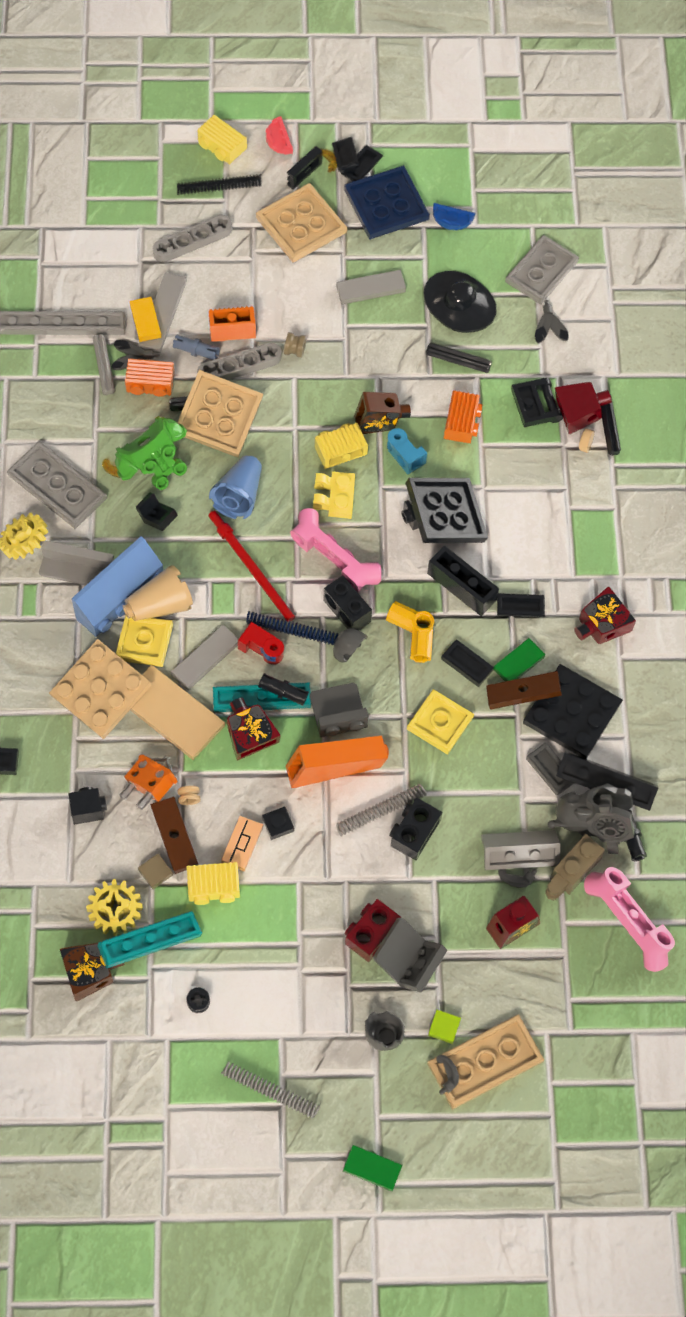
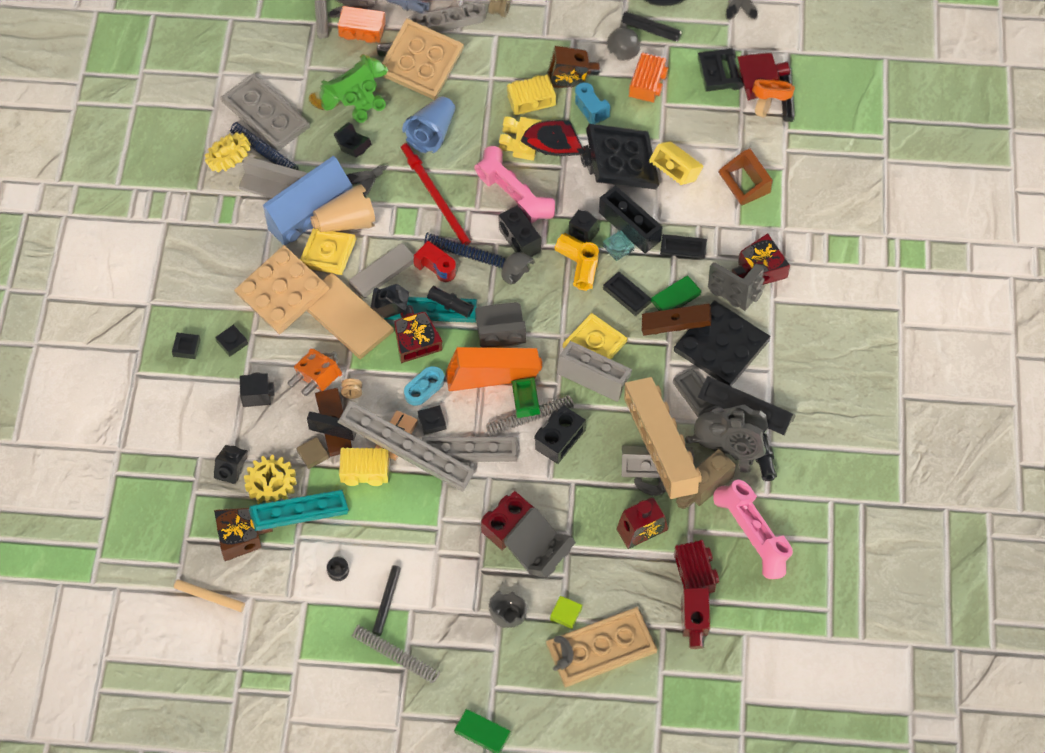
camera: 10 degrees right, 5 degrees down
none -> tan bar [174,579,245,612]
none -> black bracket [214,445,248,484]
none -> black plate [215,324,248,357]
none -> dark blue piece [229,122,299,170]
none -> black tile [307,412,356,441]
none -> light grey tile [338,401,475,492]
none -> dark grey piece [346,165,386,197]
none -> black brick [370,283,409,318]
none -> black bar [372,565,401,636]
none -> medium azure plate [404,366,445,406]
none -> light grey tile [422,437,517,462]
none -> green tile [511,377,540,418]
none -> shield [521,120,583,156]
none -> light grey panel [557,341,632,402]
none -> black brick [569,209,599,243]
none -> clear light blue plate [603,231,634,261]
none -> dark grey hair [607,28,640,61]
none -> tan brick [624,377,702,499]
none -> light yellow brick [650,141,703,185]
none -> dark red brick [674,540,719,593]
none -> dark red torso [681,588,710,649]
none -> dark grey bracket [708,262,764,311]
none -> dark orange tile [718,148,773,205]
none -> orange plate [752,79,795,101]

